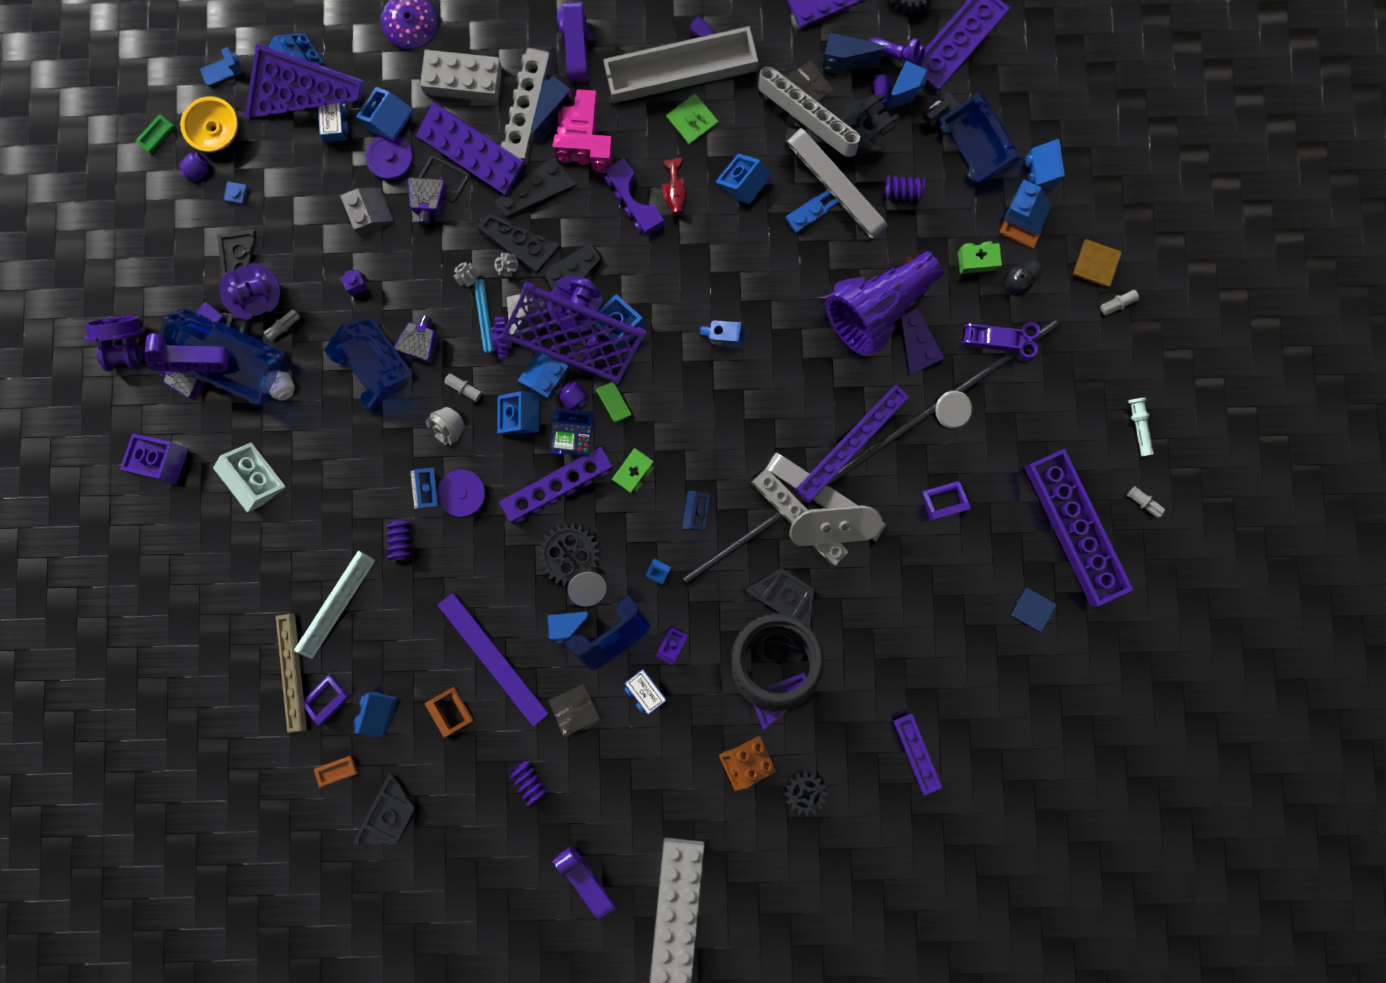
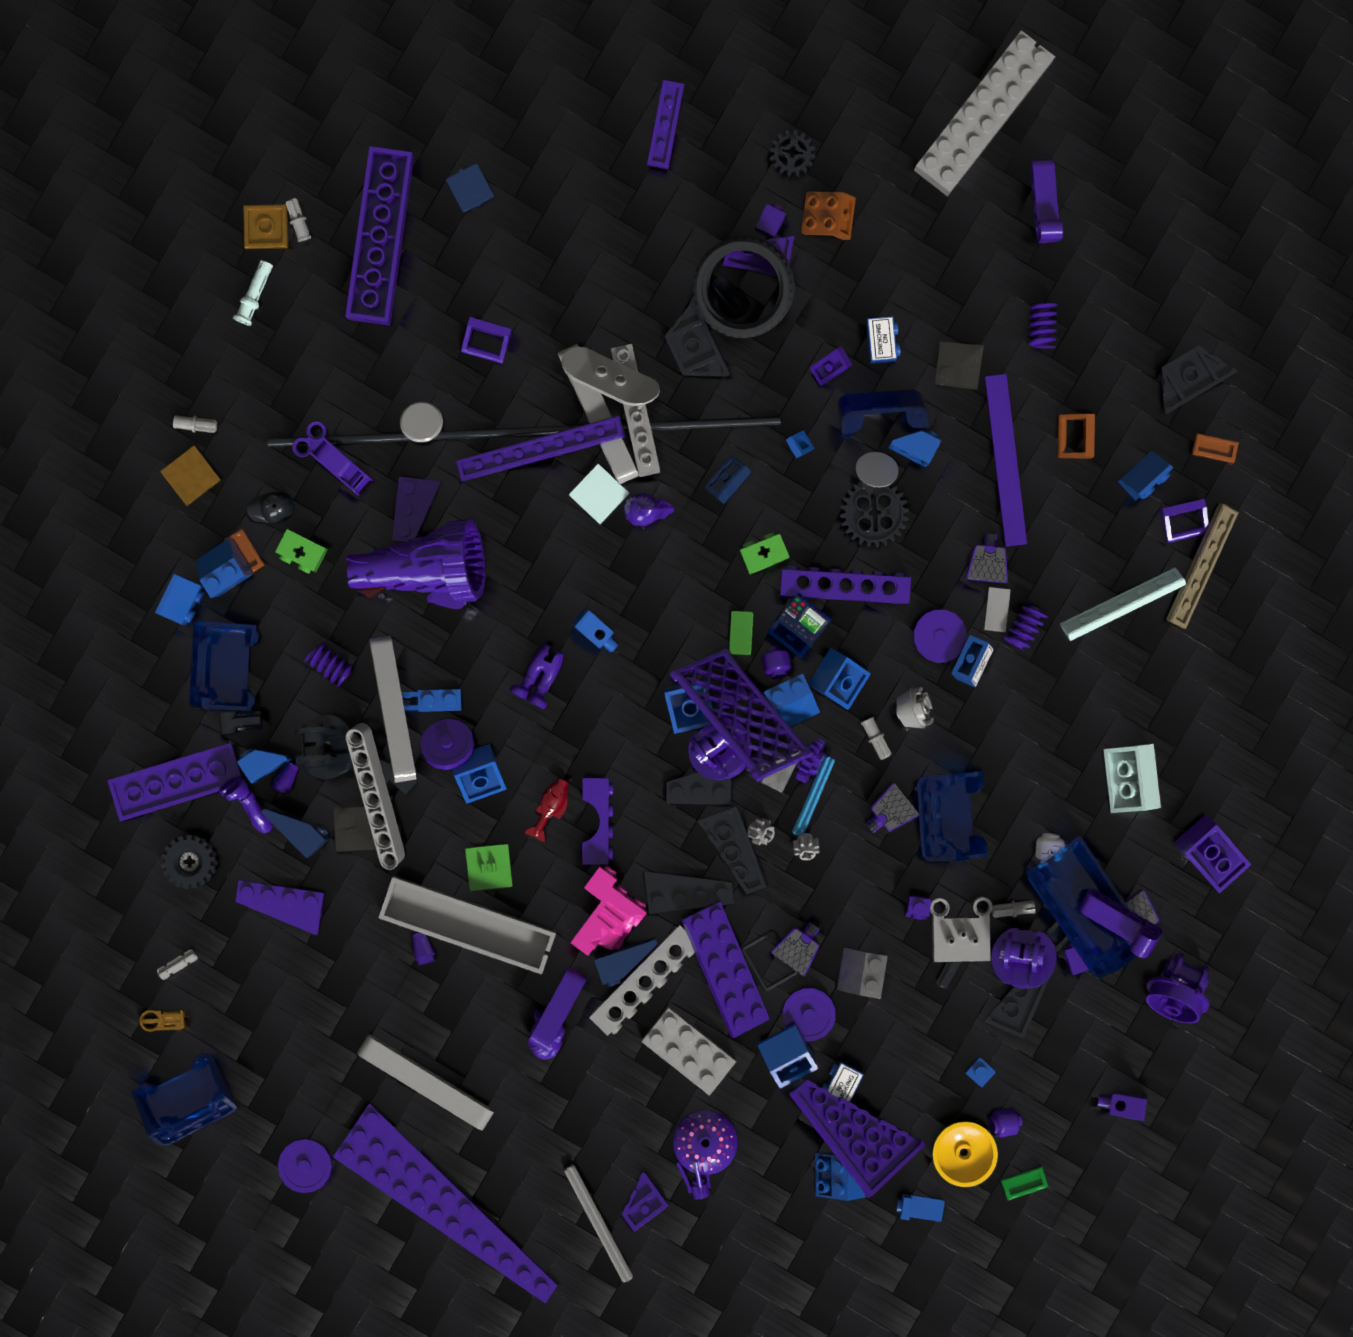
camera: 150 degrees left, 5 degrees up
none -> pearl gold tile [244,204,288,249]
none -> dark purple wheel [420,719,474,770]
none -> dark purple piece [509,643,564,709]
none -> light aqua tile [569,464,629,524]
none -> dark purple hair [624,493,674,526]
none -> dark purple brick [755,204,786,238]
none -> light grey piece [930,896,993,989]
none -> torso [965,533,1008,584]
none -> light grey tile [984,587,1010,632]
none -> dark purple torso [1098,1091,1148,1121]

